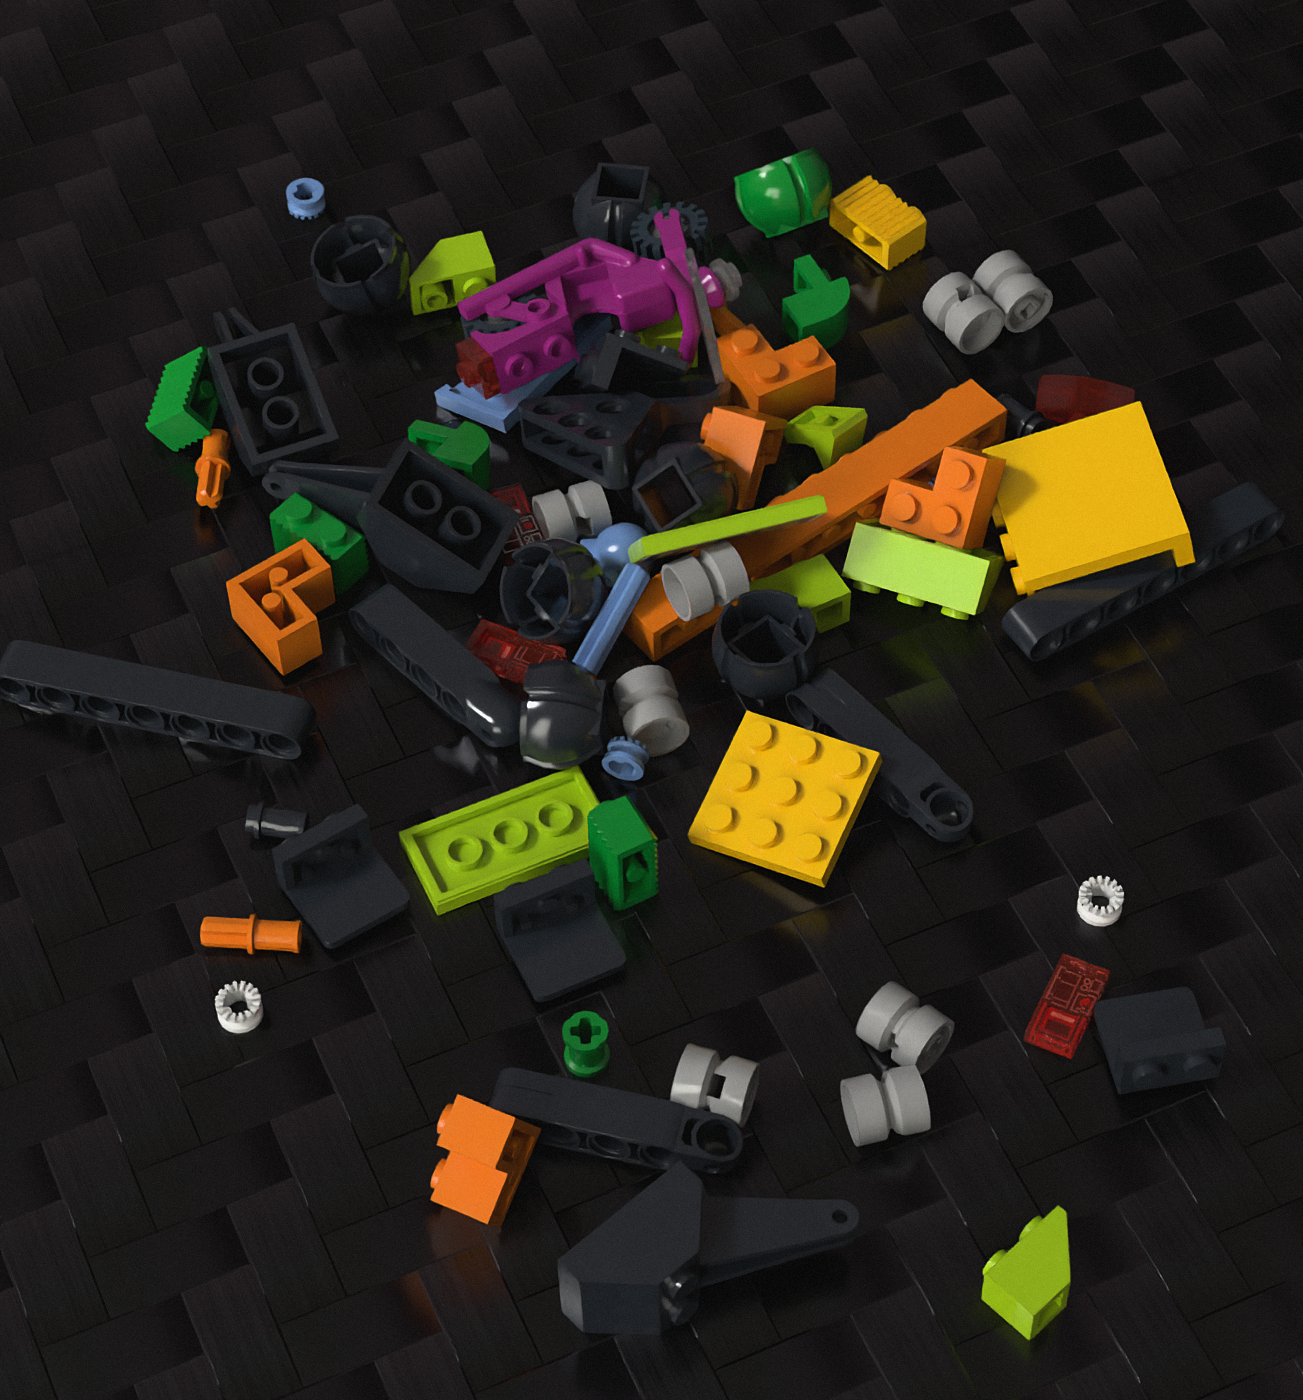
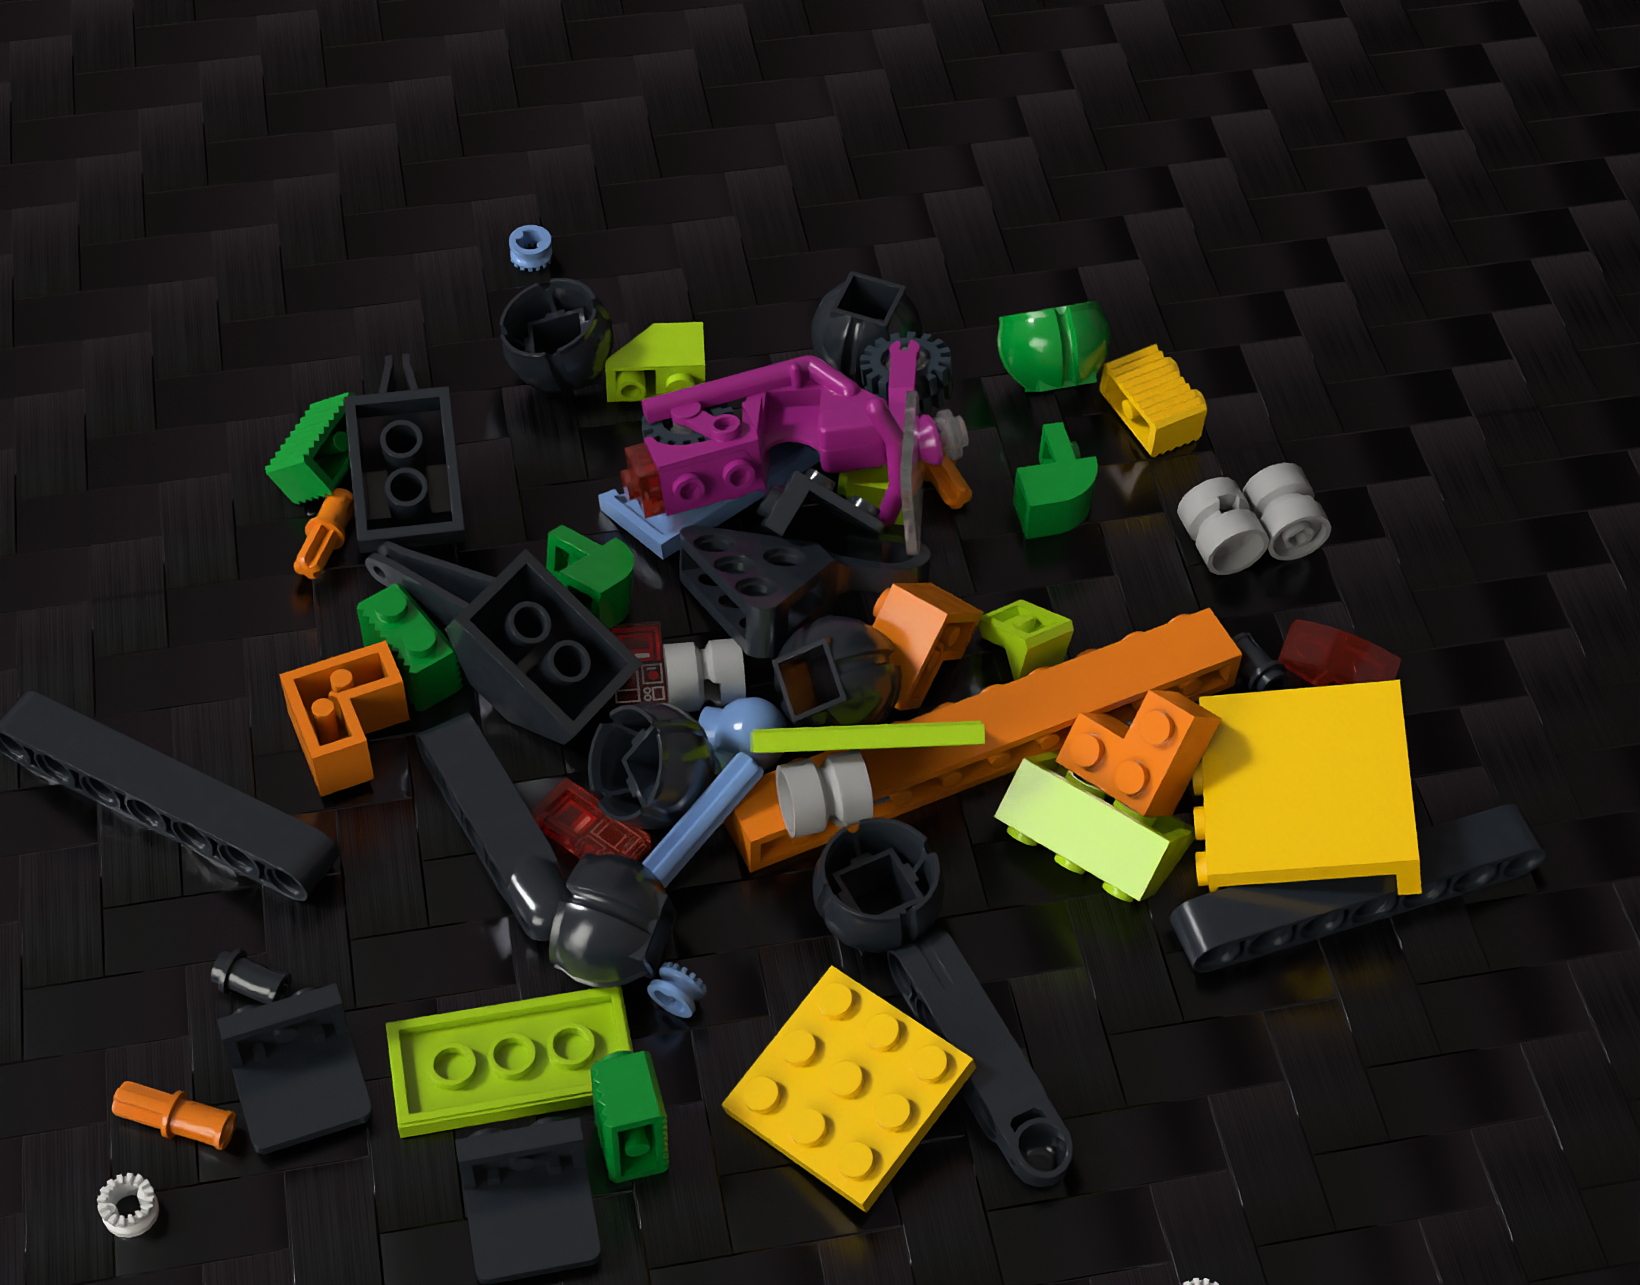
camera: 10 degrees right, 0 degrees up
light grey wheel [613,665,689,757] -> none
orange brick [714,323,836,420] -> none
lime slope [749,553,851,633] -> none

